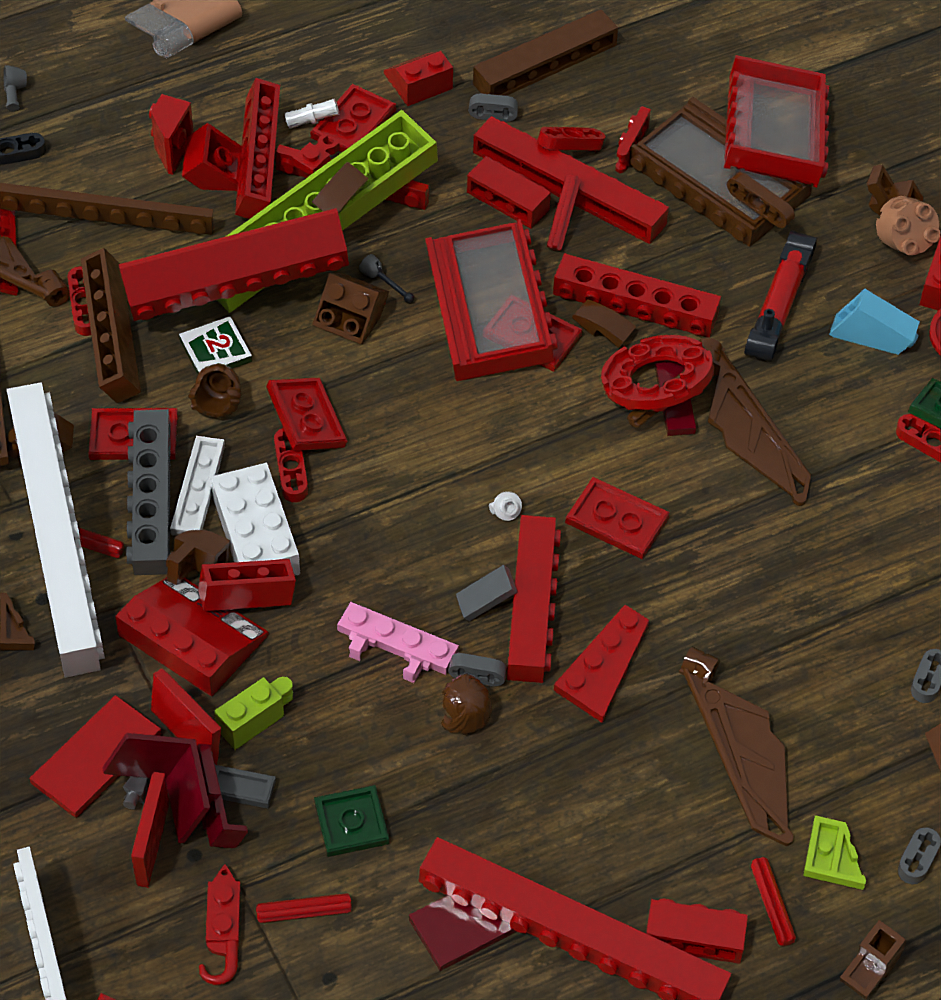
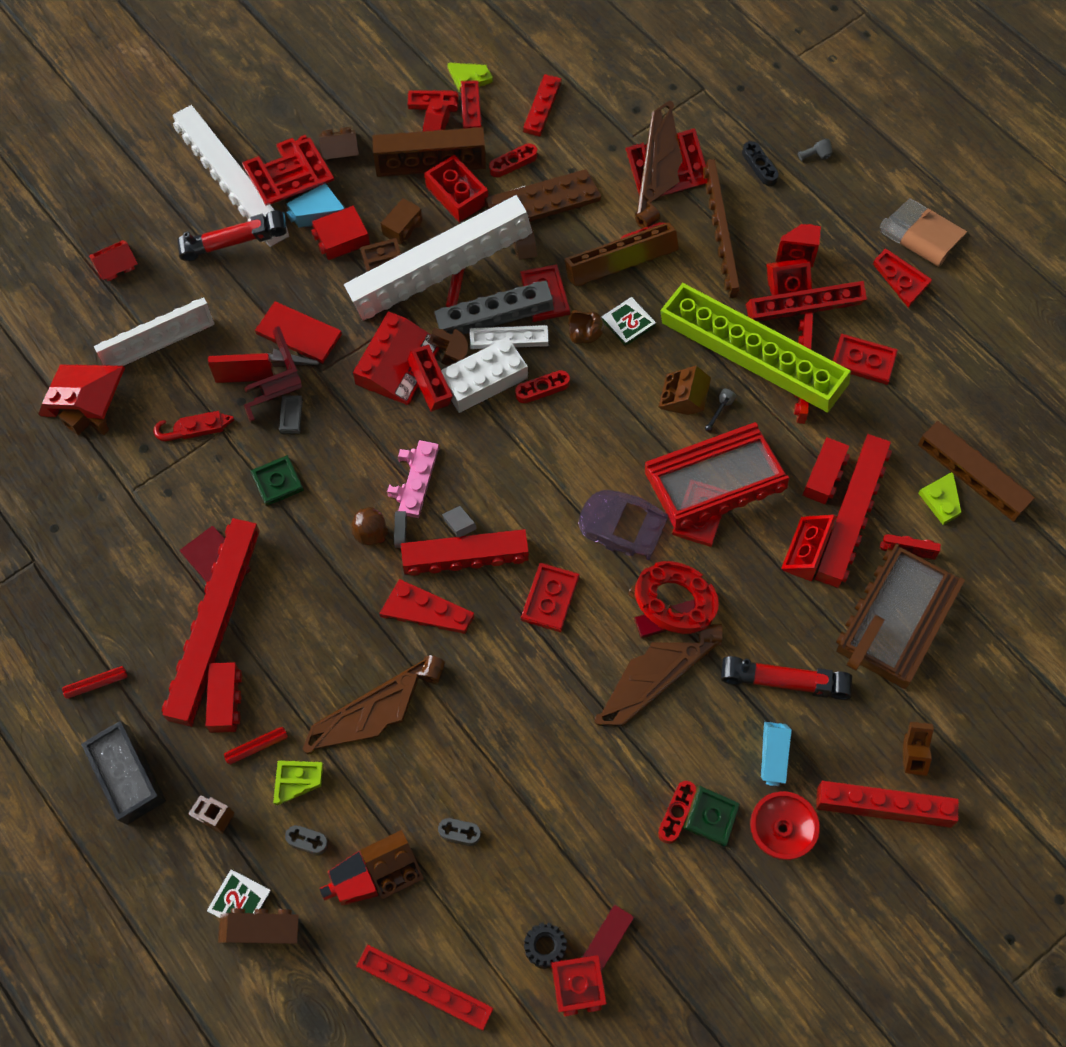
camera: 80 degrees right, 10 degrees up
red slope [118,208,349,321] -> none
red tile [151,669,221,765] -> none
lime brick [214,677,293,750] -> none
red axle [256,893,352,923] -> none
red tile [266,378,347,451] -> none
white pin [285,98,339,129] -> none
red plate [293,133,340,175] -> none
reddish brown slope [312,161,369,214] -> none
red slope [384,51,453,106] -> none
dark grey beam [468,94,519,122] -> none
white plate [489,491,522,521] -> none
red beam [537,127,606,150] -> none
red axle [547,174,581,251] -> none
red brick [553,253,721,338] -> none
reddish brown slope [572,299,636,348] -> none
window [724,55,829,188] -> none
nougat brick [876,196,941,255] -> none
none -> clear purple slope [579,490,668,560]
none -> red slope [781,515,836,581]
none -> red wing [873,248,932,308]
none -> lime wing [918,472,961,525]

